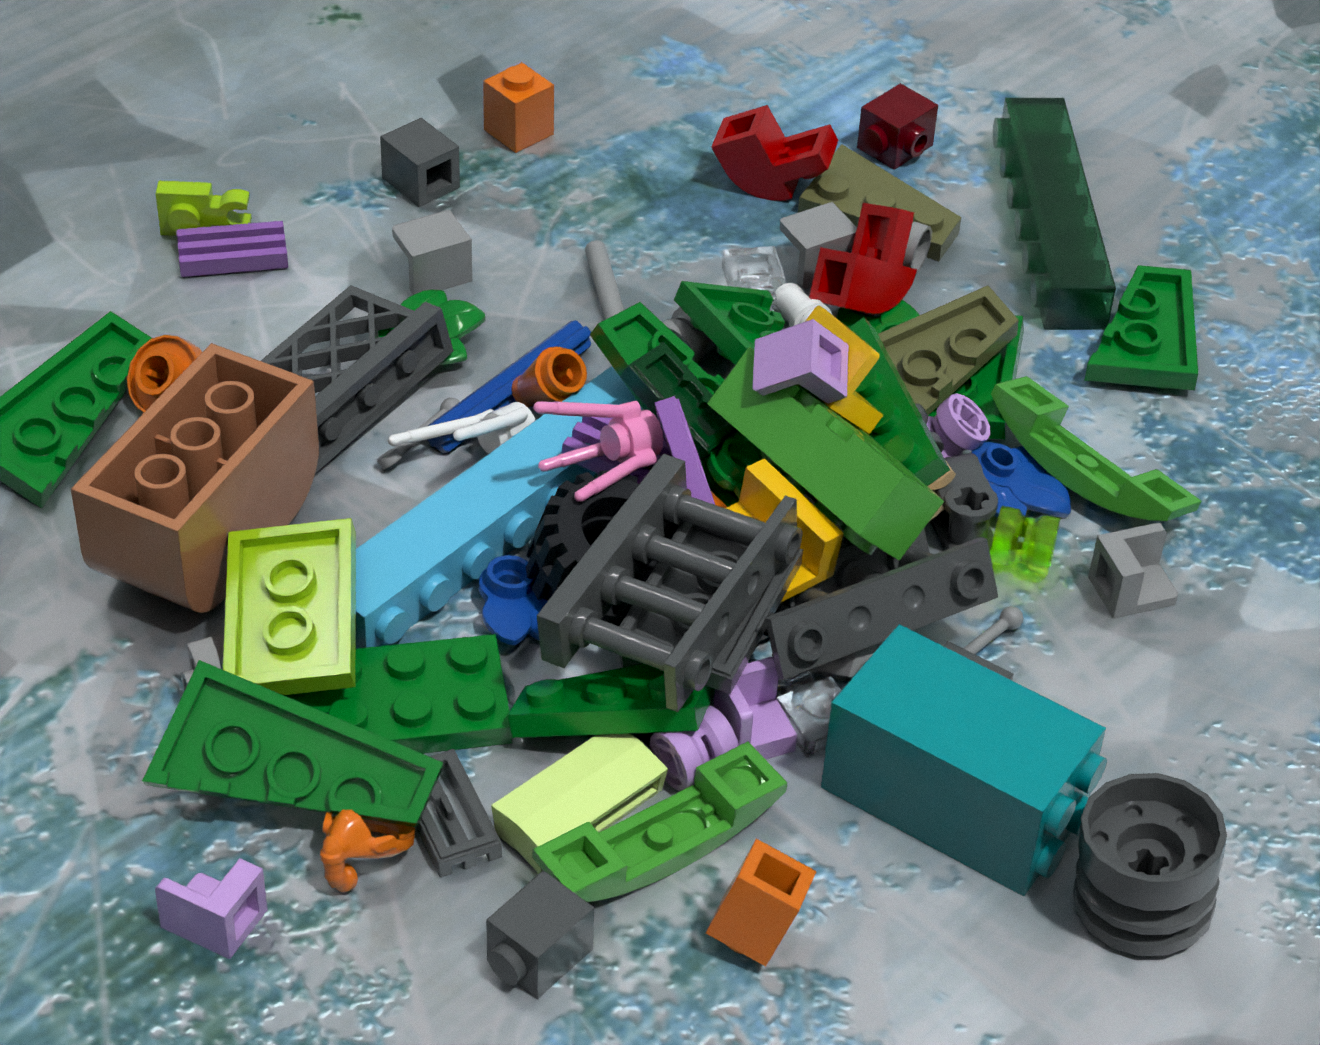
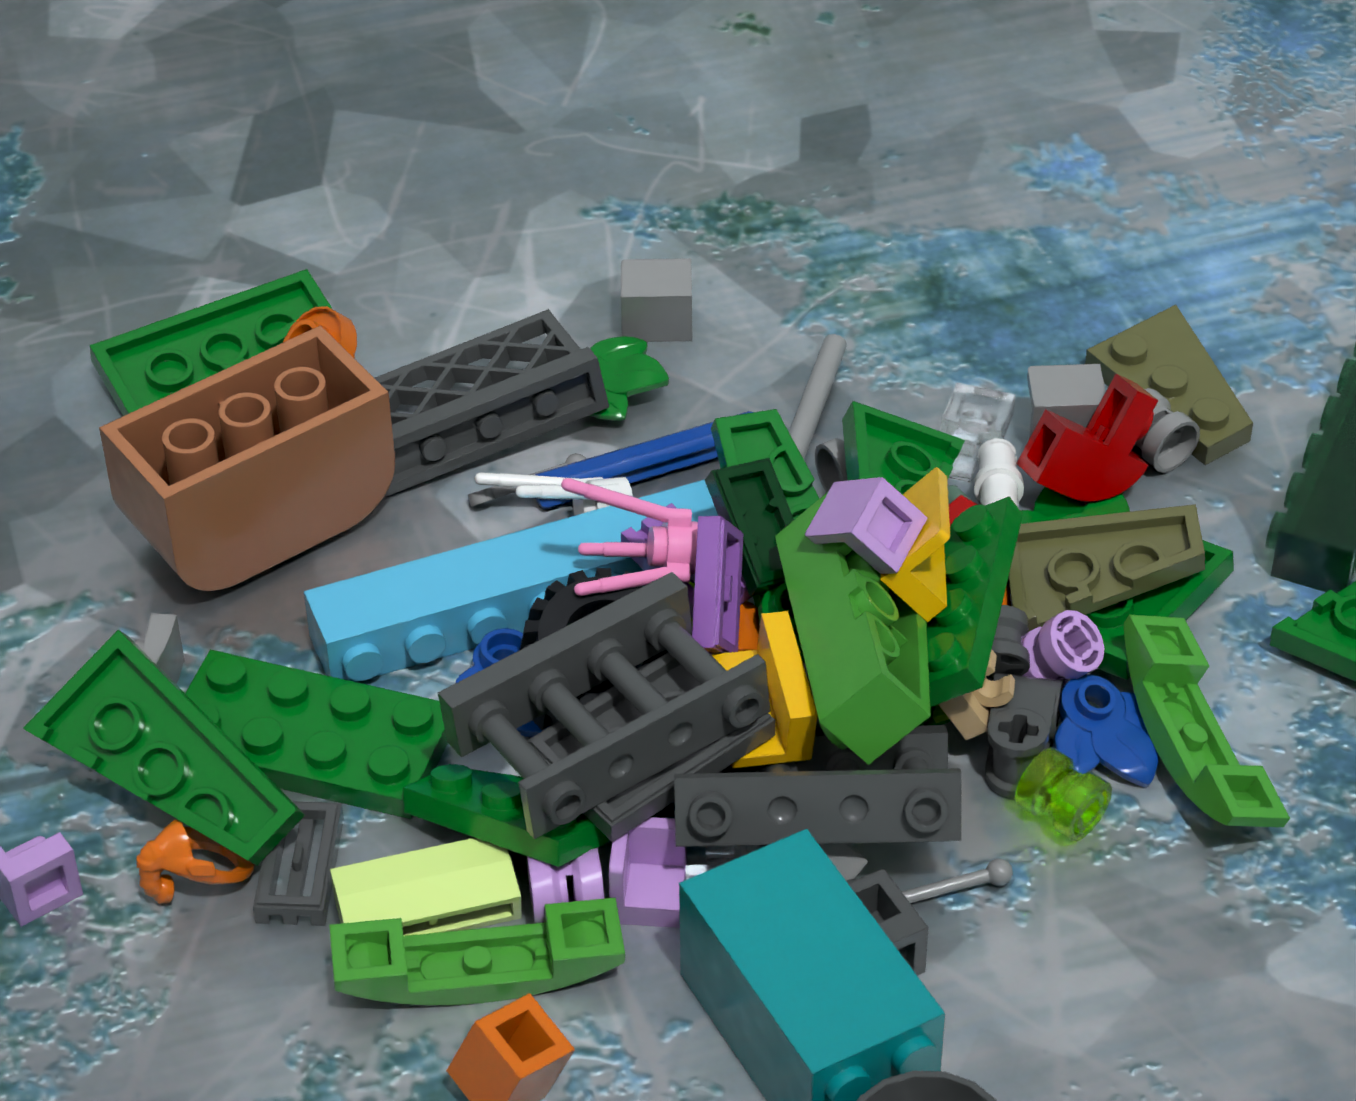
camera: 30 degrees right, 0 degrees up
lime plate [155,180,252,236] -> none
medium lavender tile [176,221,288,277] -> none
lime plate [223,518,356,695] -> none
dark grey brick [380,118,460,207] -> none
orange brick [483,62,554,153] -> none
dark grey brick [486,870,594,1000] -> none
orange cone [512,347,587,407] -> none
red brick [711,105,839,201] -> none
dark red brick [857,83,938,170] -> none
light grey panel [1088,523,1178,619] -> none

